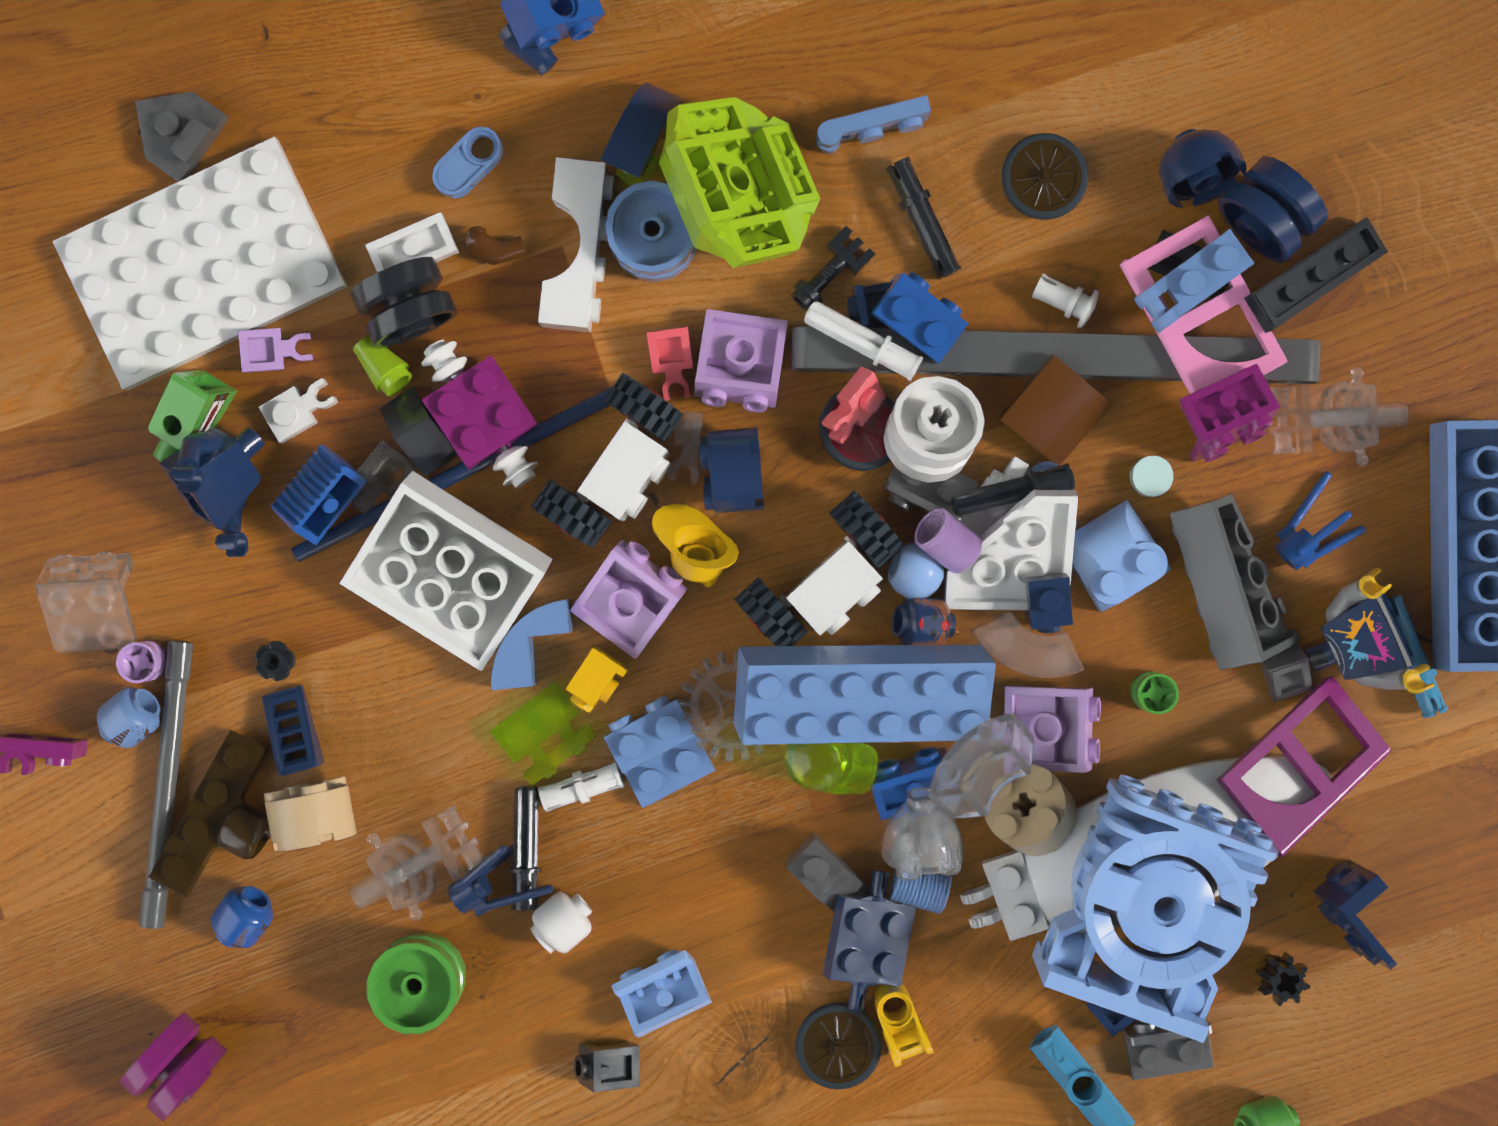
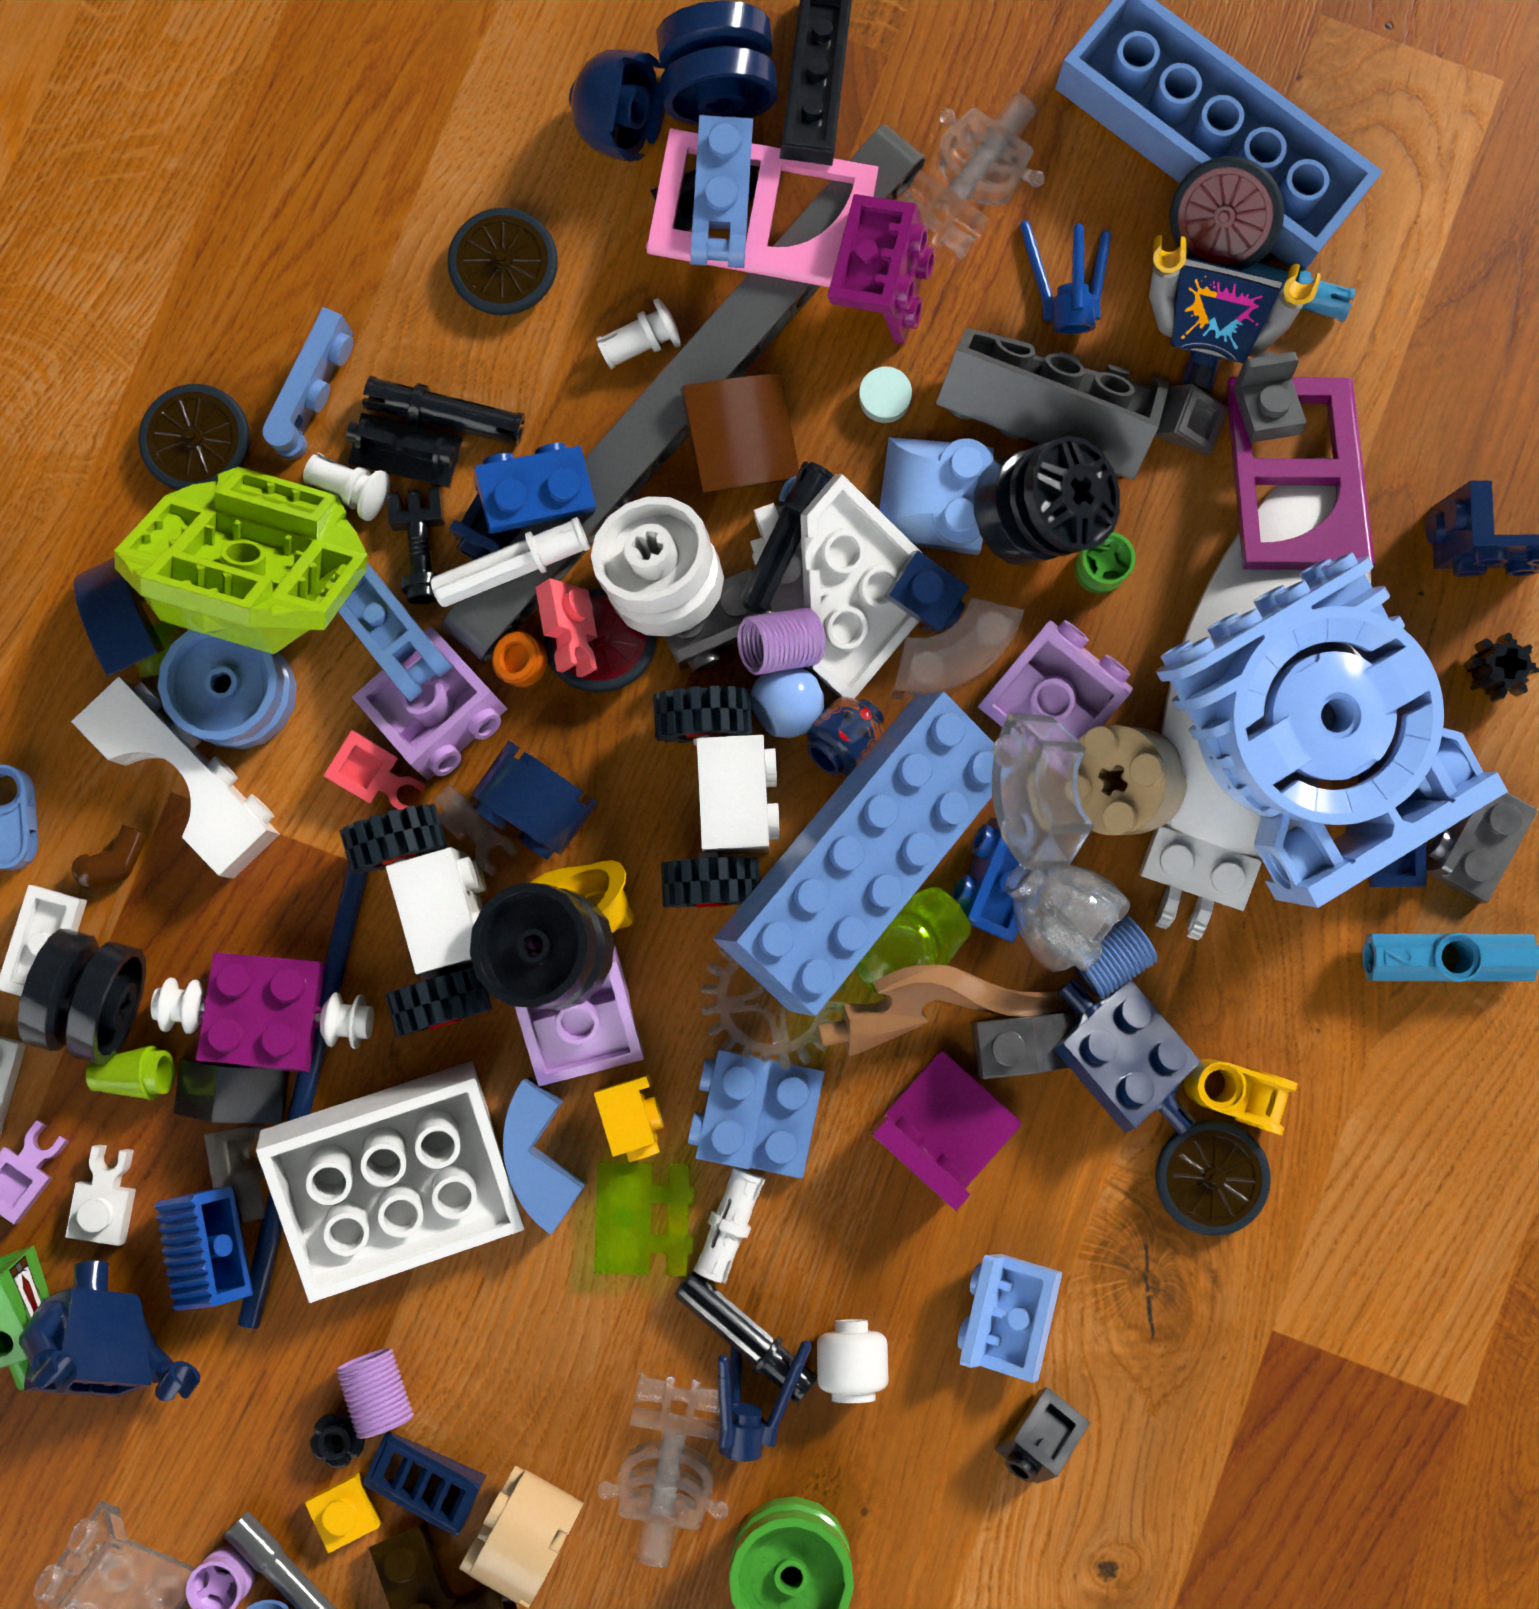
camera: 50 degrees left, 5 degrees down
none -> dark brown wheel [138,384,250,490]
none -> white pin [303,453,390,521]
none -> yellow plate [305,1472,382,1554]
none -> lavender piece [335,1348,414,1439]
none -> medium blue plate [338,563,453,702]
none -> black hinge [346,413,463,488]
none -> black wheel [470,882,614,1010]
none -> orange tile [492,631,548,688]
none -> medium nougat piece [816,965,1092,1056]
none -> magenta bracket [870,1052,1021,1211]
none -> black wheel [974,436,1120,566]
none -> wheel [1169,156,1284,271]
none -> dark grey bracket [1233,352,1307,443]

